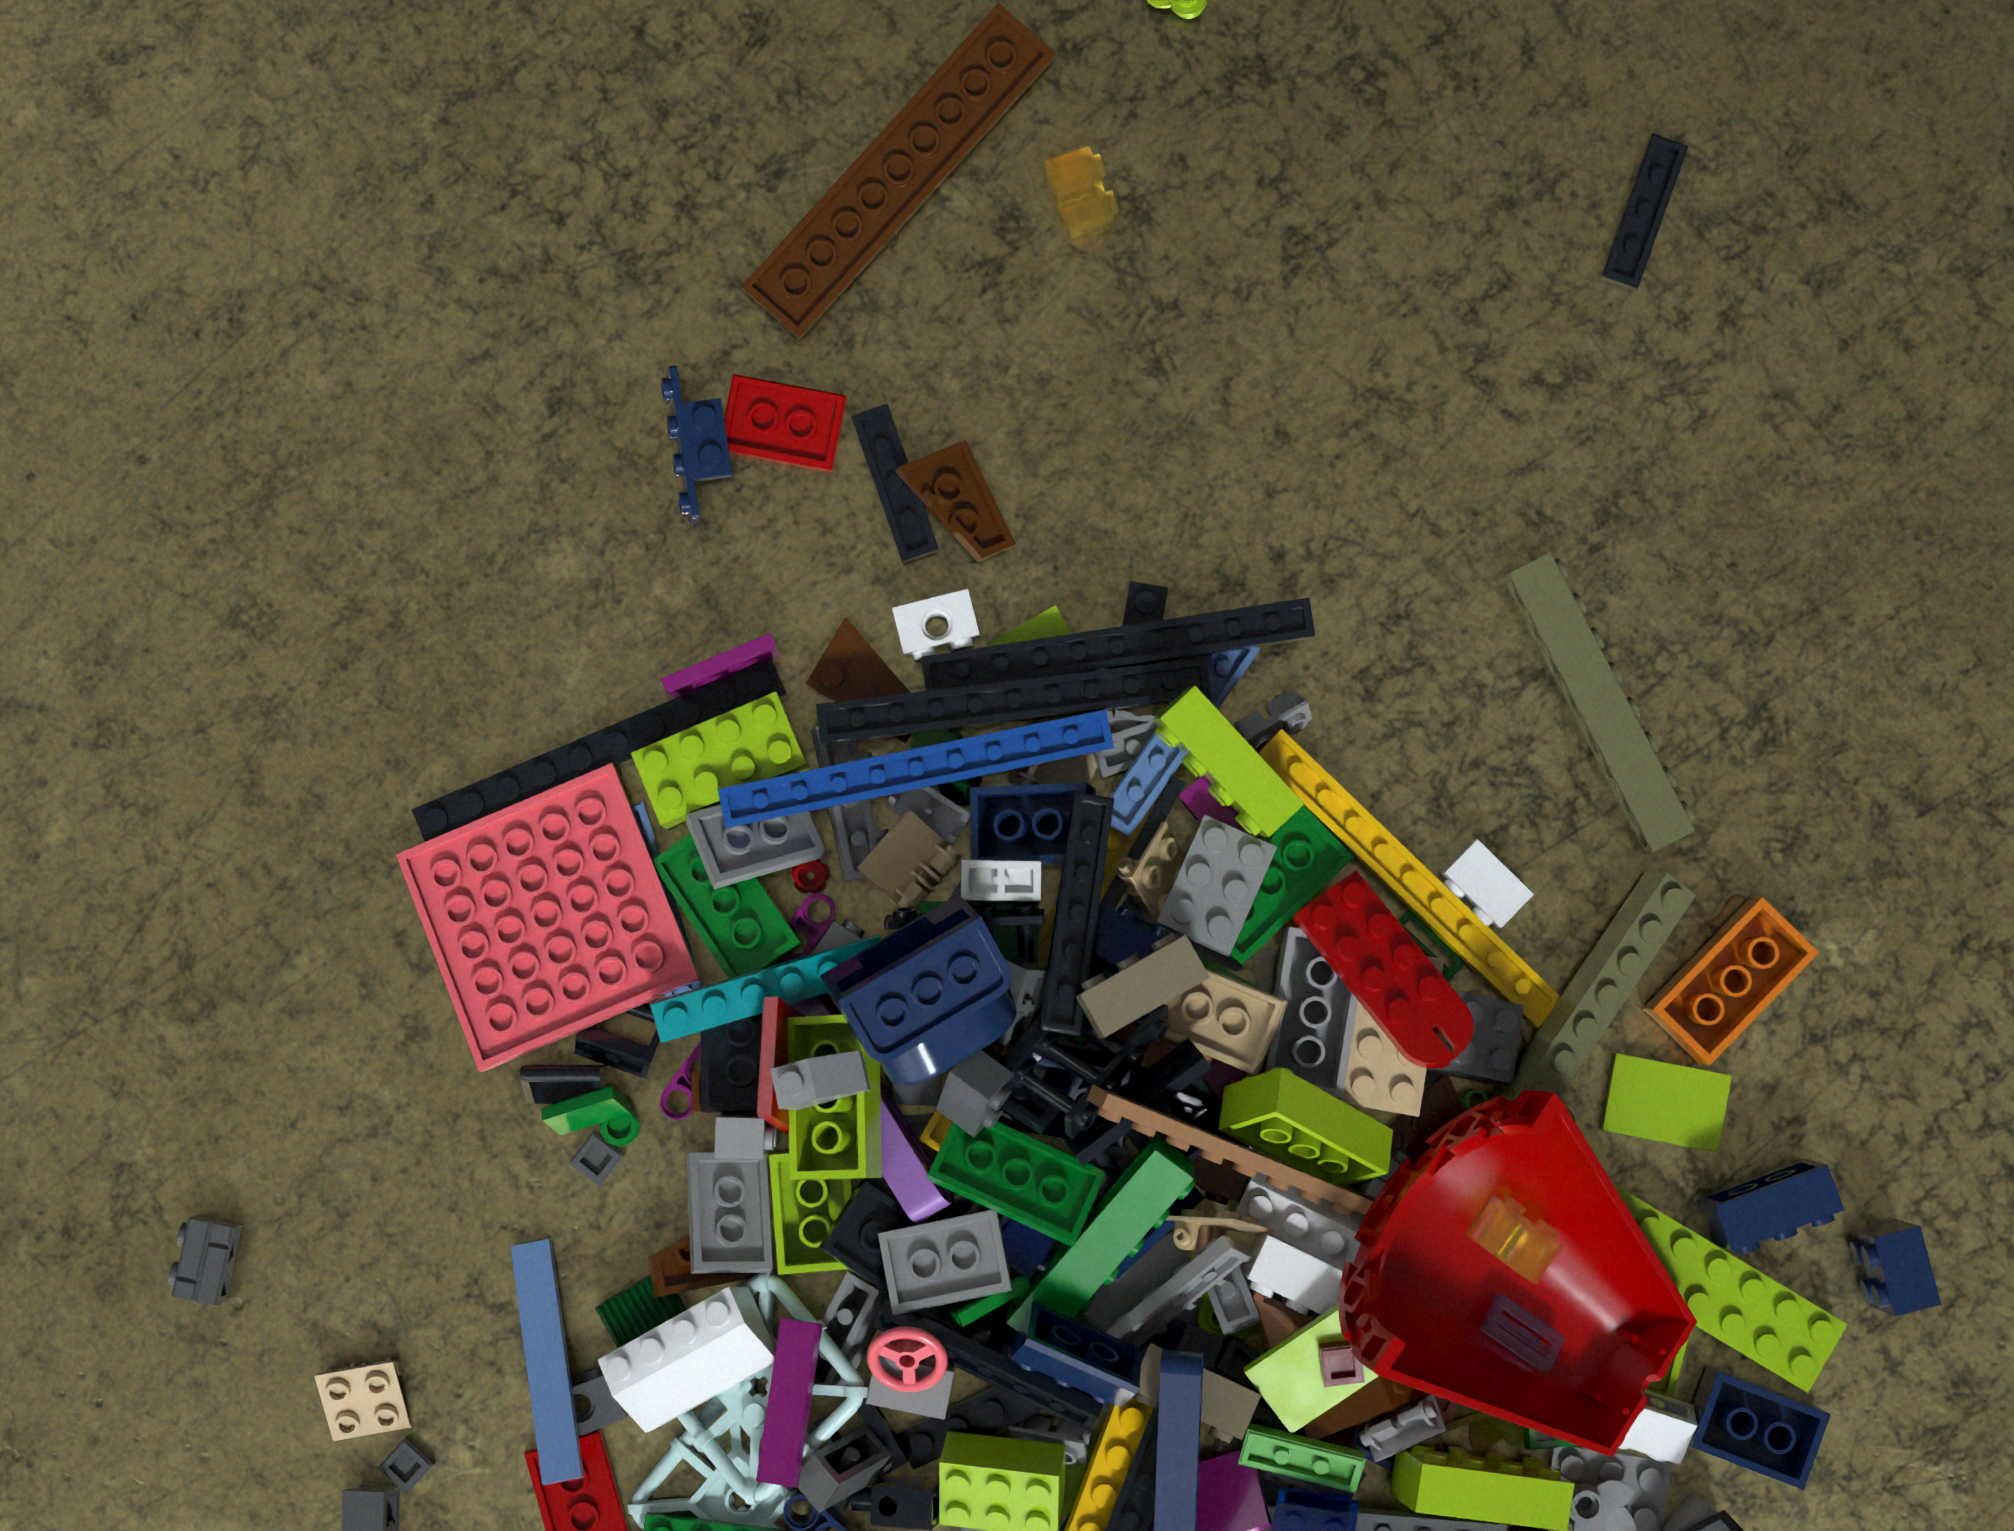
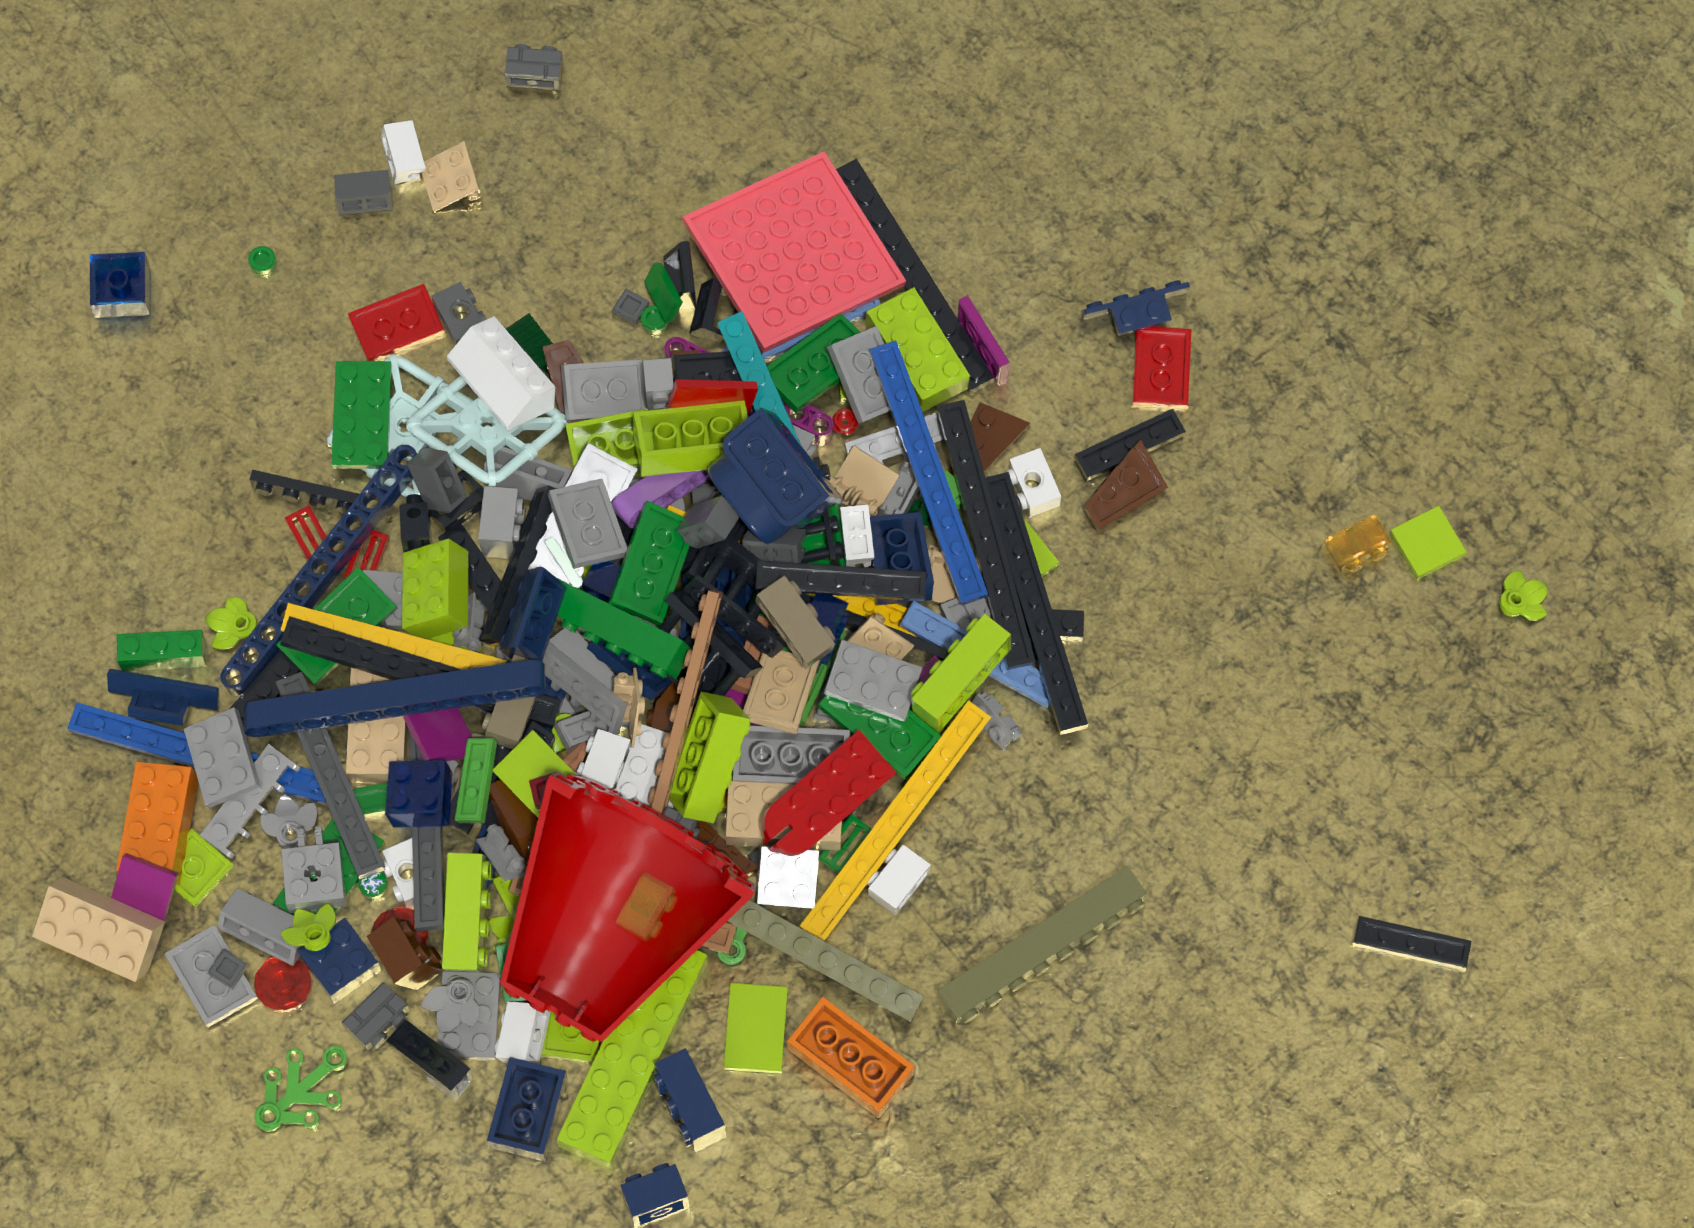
camera: 85 degrees right, 15 degrees down
dark grey tile [377,1436,436,1494] -> none
medium blue tile [510,1239,584,1485] -> none
reddish brown plate [741,3,1056,340] -> none
magenta tile [756,1318,823,1488] -> none
light grey slope [770,1050,871,1110] -> none
coral piece [867,1326,948,1392] -> none
clear purple tile [1479,1293,1566,1373] -> none
none -> white hinge [381,120,426,185]
none -> lime tile [1389,506,1467,580]

